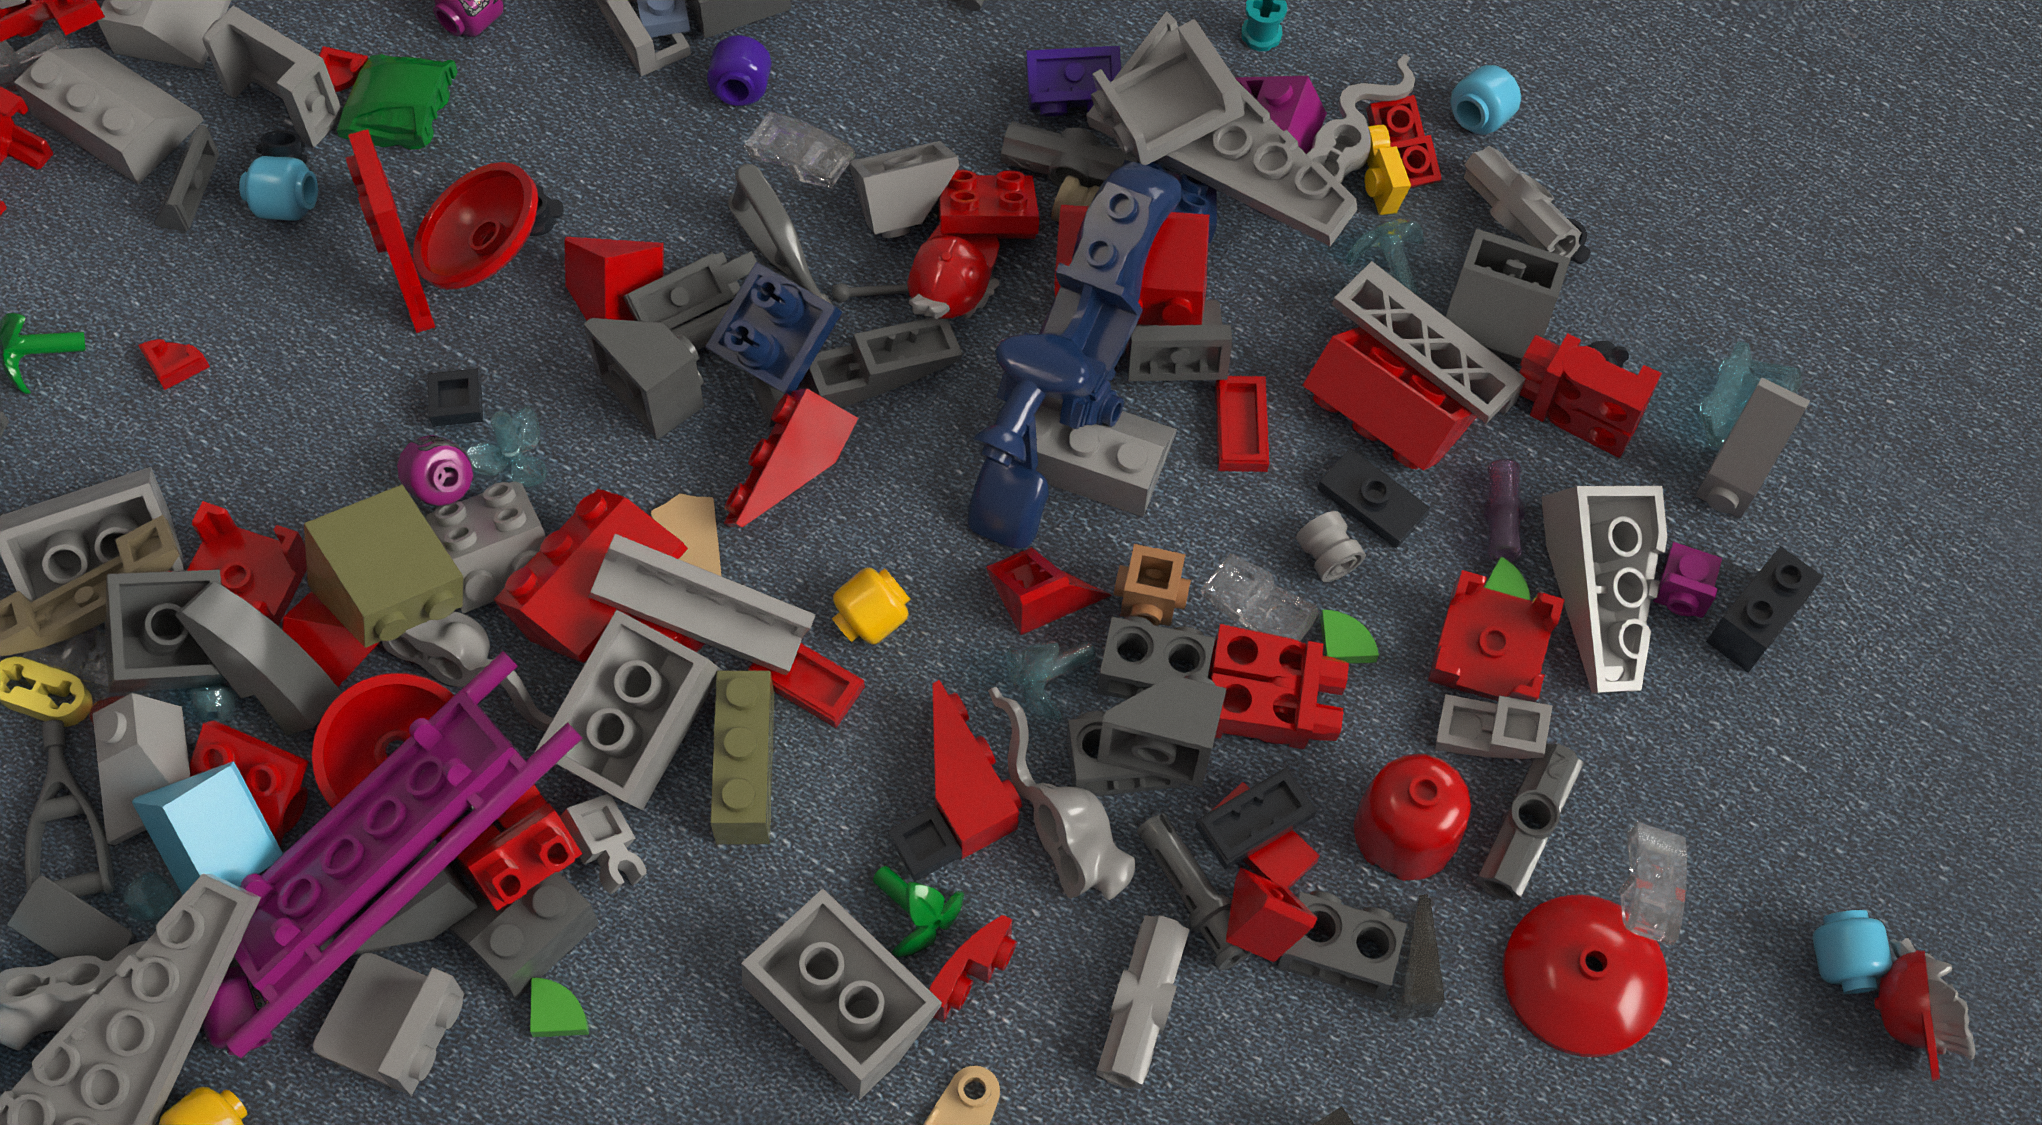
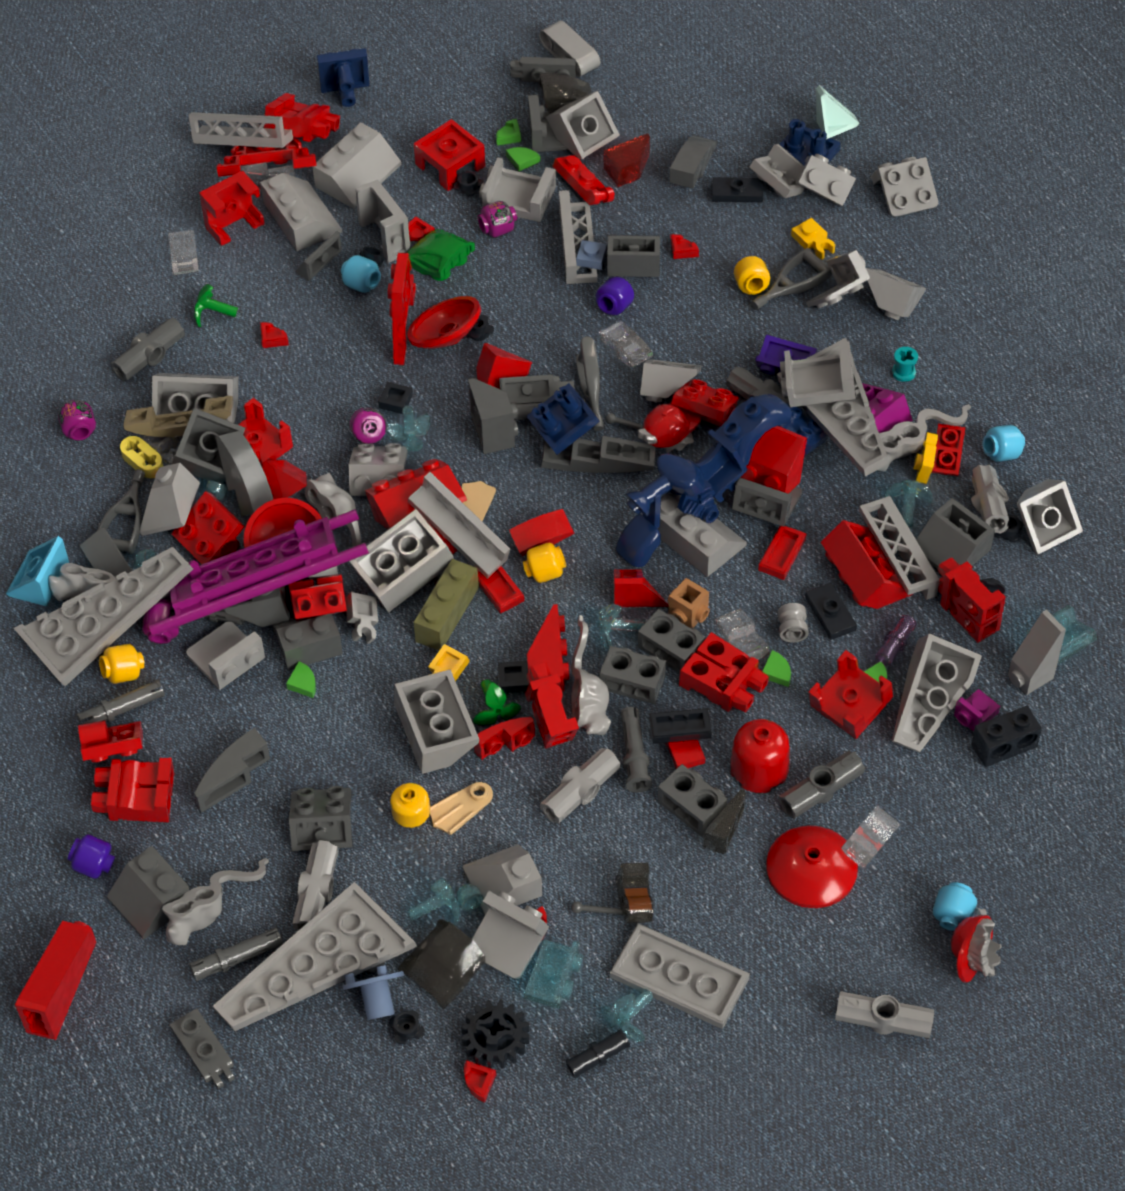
camera: 30 degrees right, 10 degrees down
medium azure slope [132,761,283,895] -> none
olive slope [304,484,463,648] -> none
slope [723,388,858,527] -> none
dark grey slope [1097,675,1227,788] -> none
red slope [1225,867,1317,962] -> none
light grey slope [1435,694,1553,759] -> none
none -> yellow plate [428,644,470,682]
none -> red slope [509,509,575,556]
none -> red hips [525,662,579,749]
none -> light grey slope [1017,479,1083,555]

